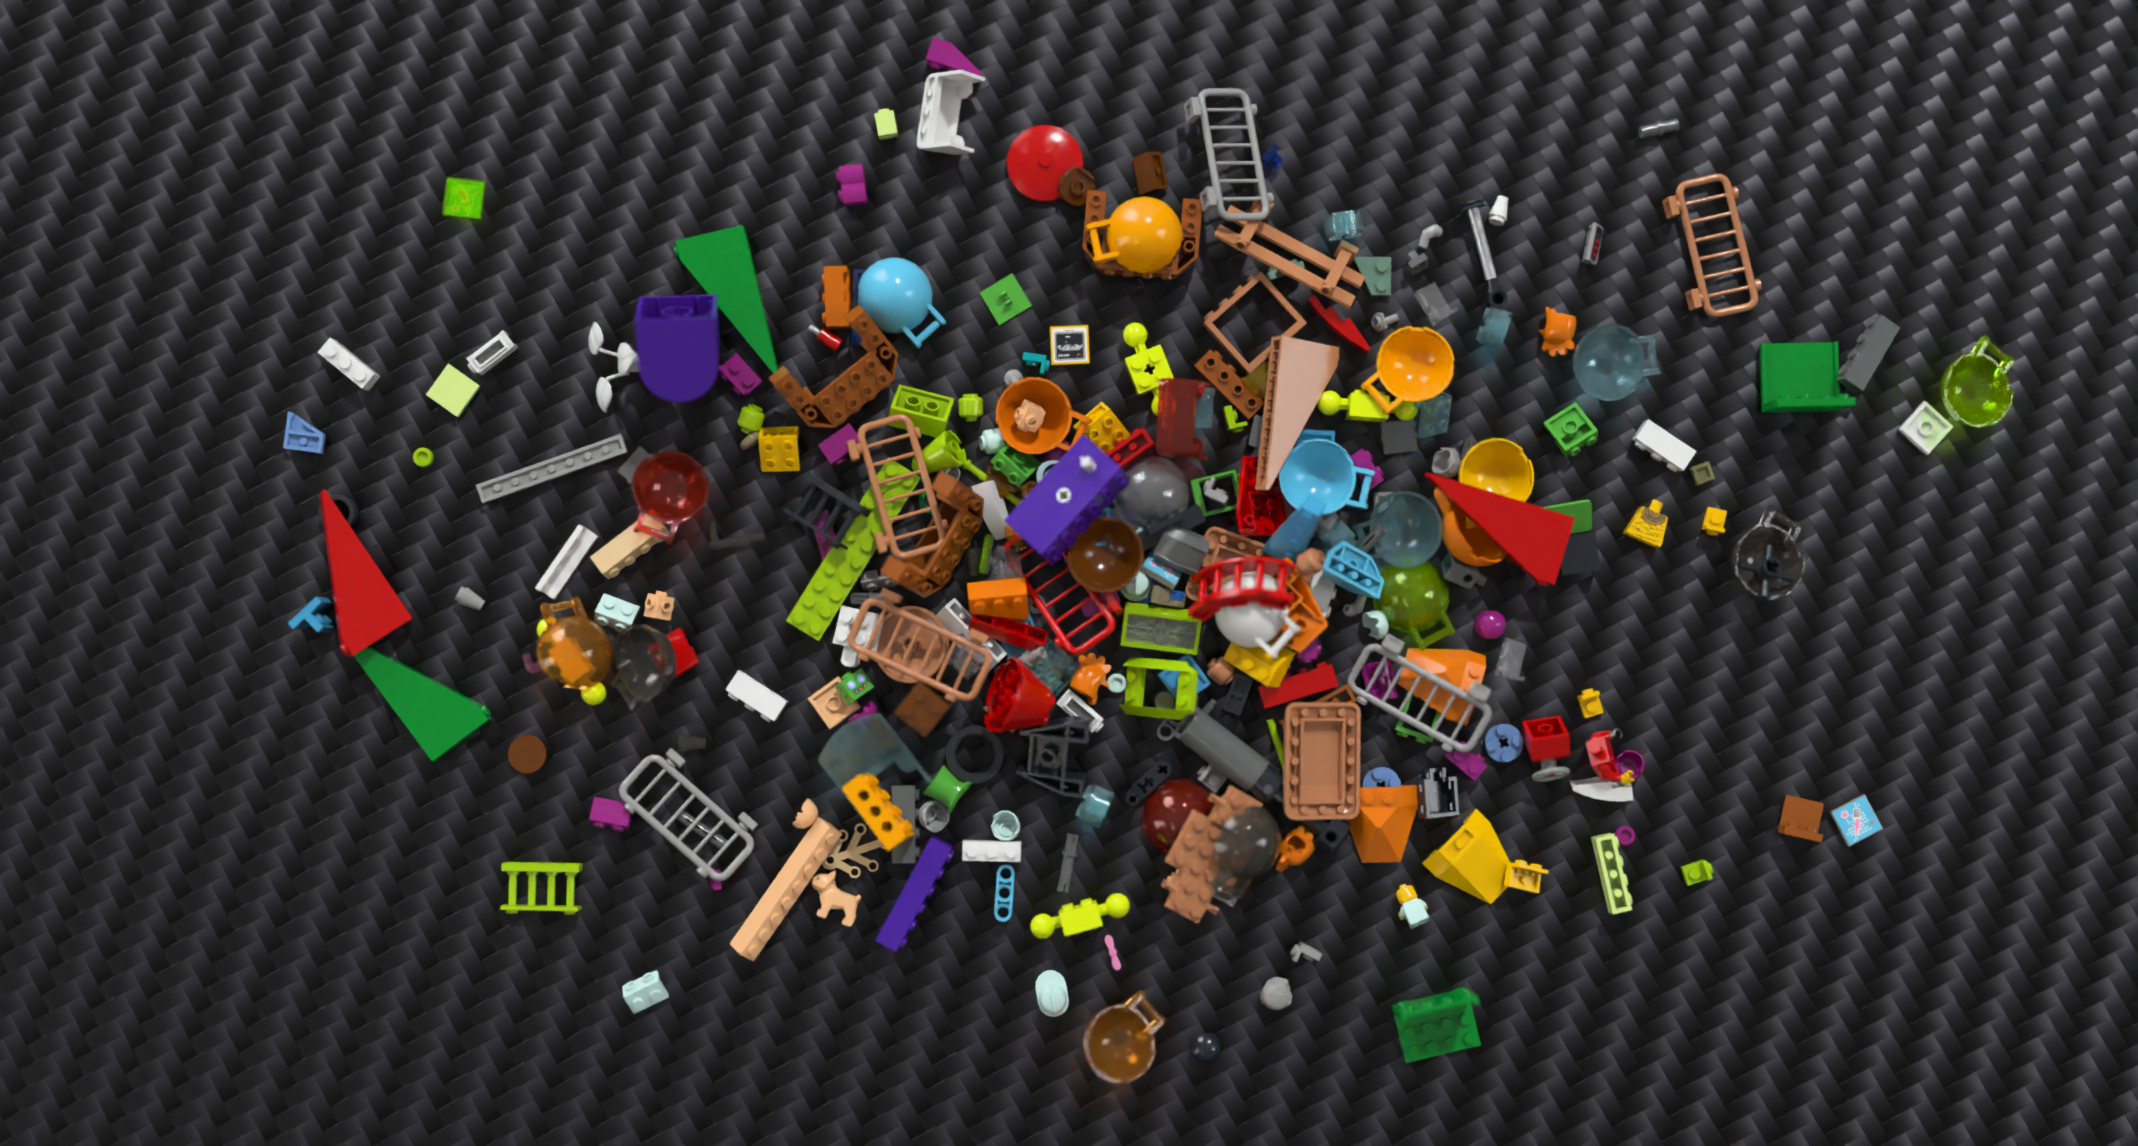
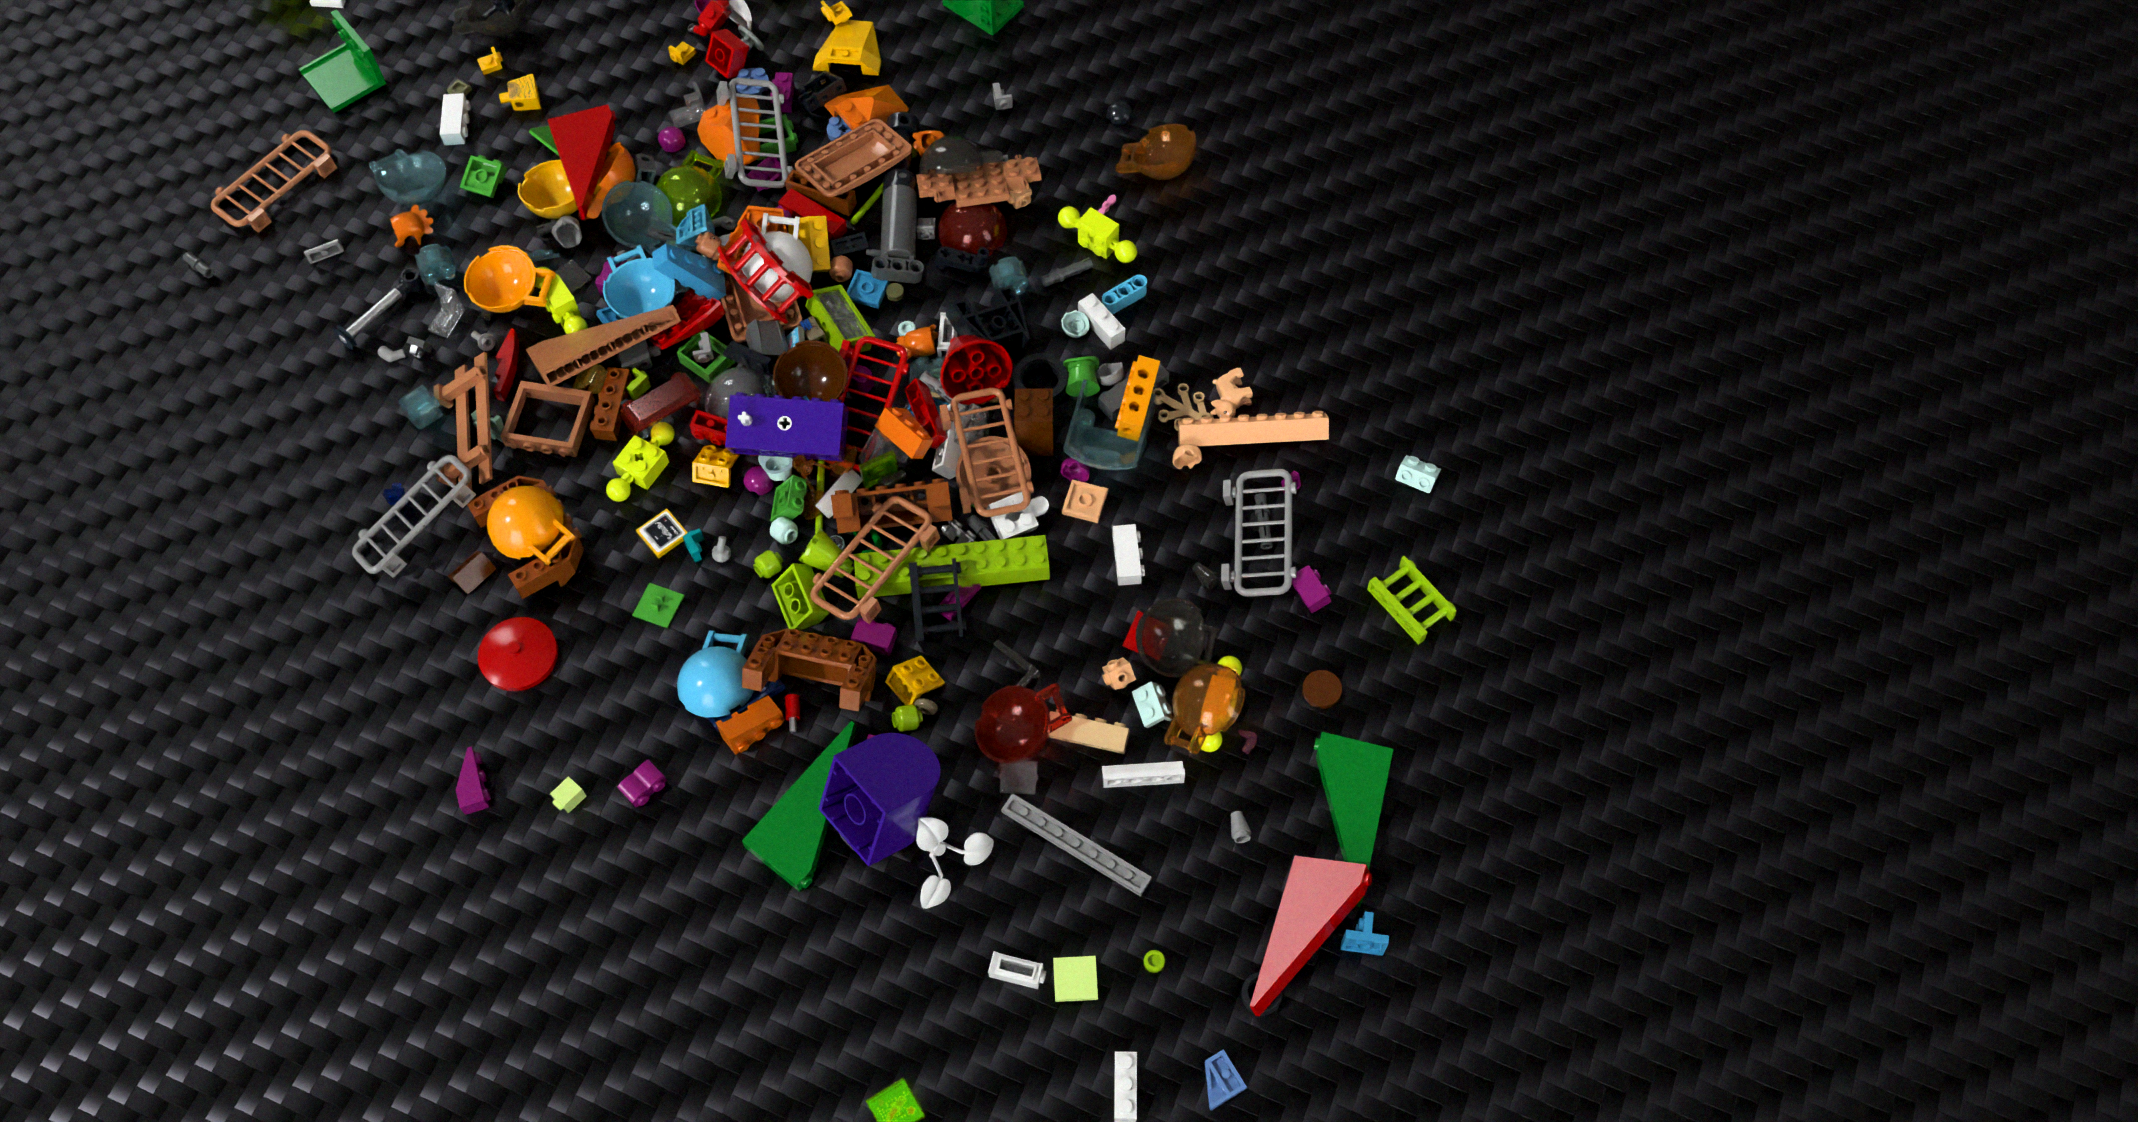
camera: 125 degrees left, 25 degrees down
bright green head [835,668,875,706] -> none
dark purple brick [876,835,954,952] -> none
white windscreen [917,70,985,155] -> none
orange windscreen [996,377,1093,454] -> none
light nougat brick [1014,399,1045,433] -> none
light aqua piece [1036,970,1069,1017] -> none
reddish brown tile [1058,168,1096,206] -> none
lime wedge [1119,657,1198,720] -> none
light grey hair [1260,977,1292,1010] -> none
sand green wing [1354,257,1391,296] -> none
light aqua hair [1362,611,1389,640] -> none
light aqua piece [1396,884,1429,929] -> none
white cone [1488,196,1508,226] -> none
dark grey brick [1836,315,1900,393] -> none

